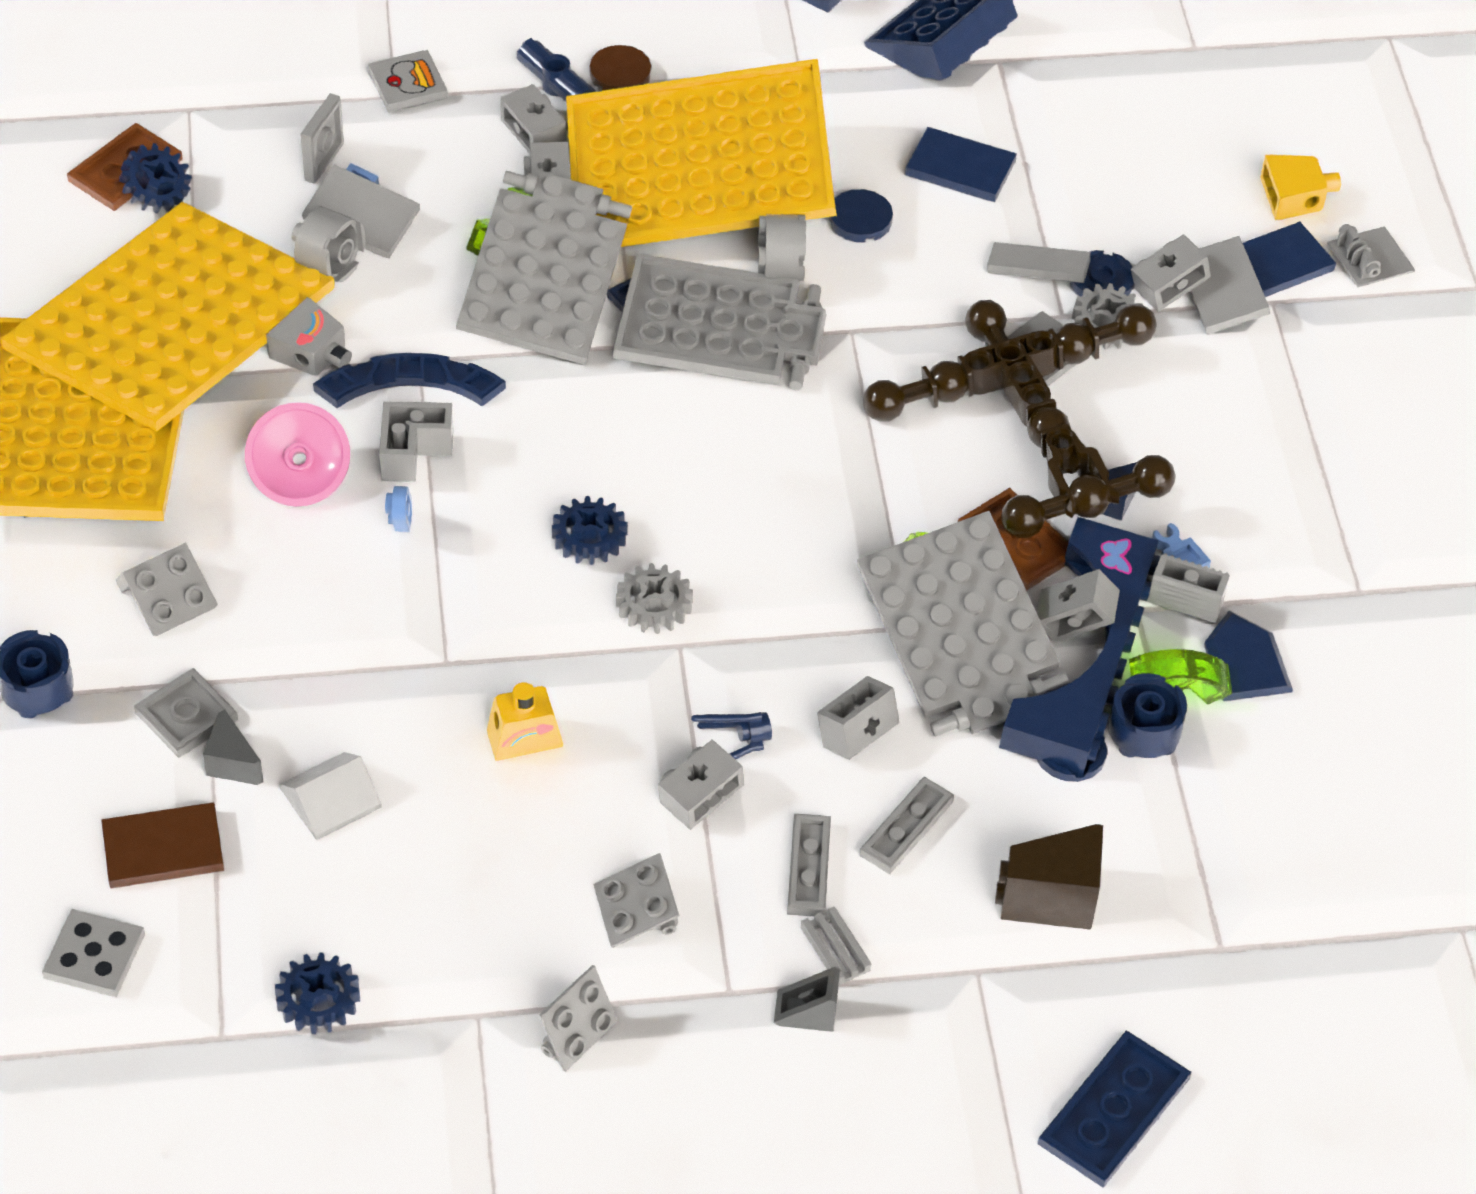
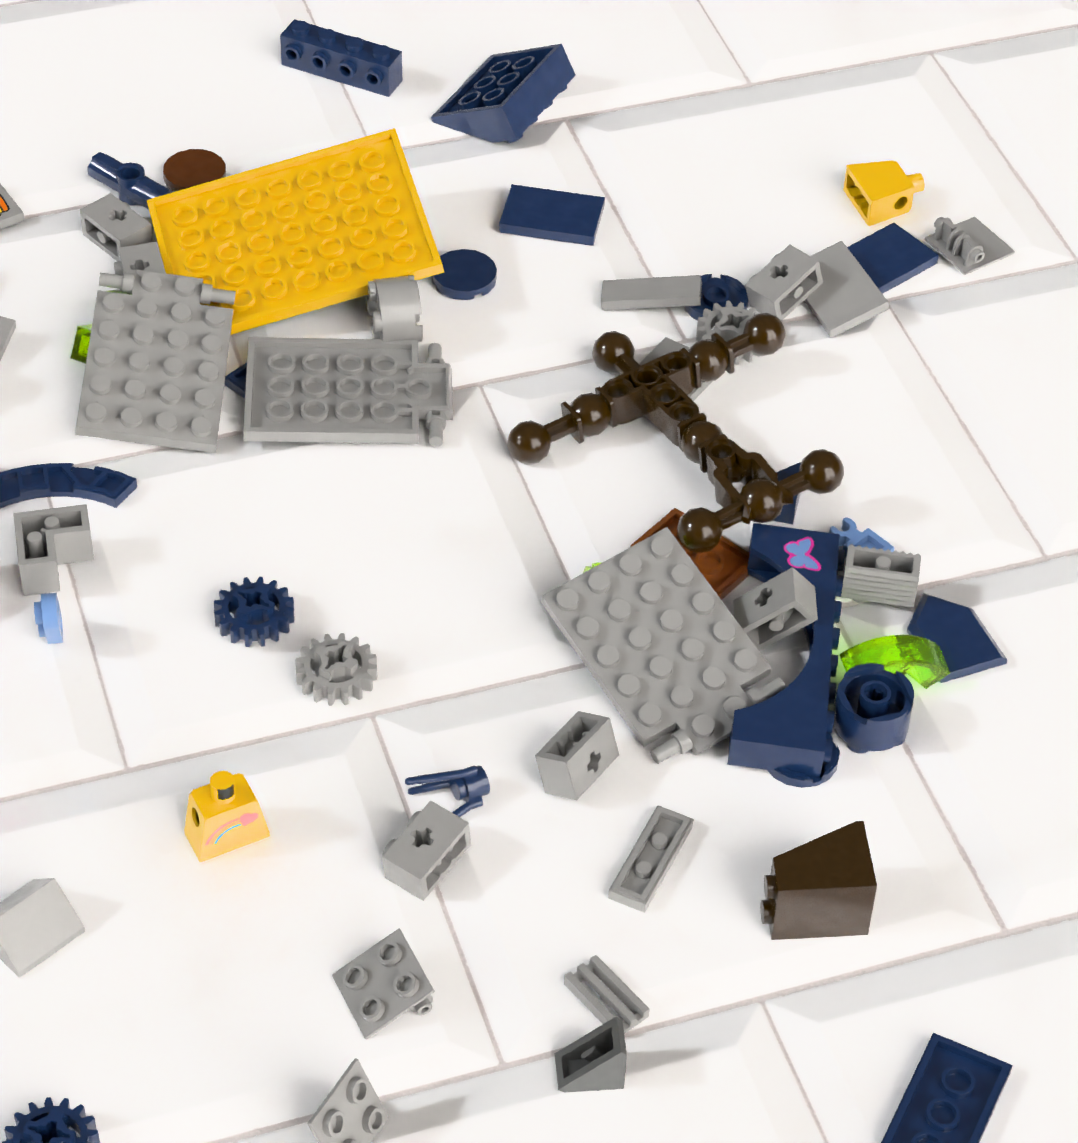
camera: 10 degrees left, 5 degrees down
light grey tile [787,813,831,916] -> none

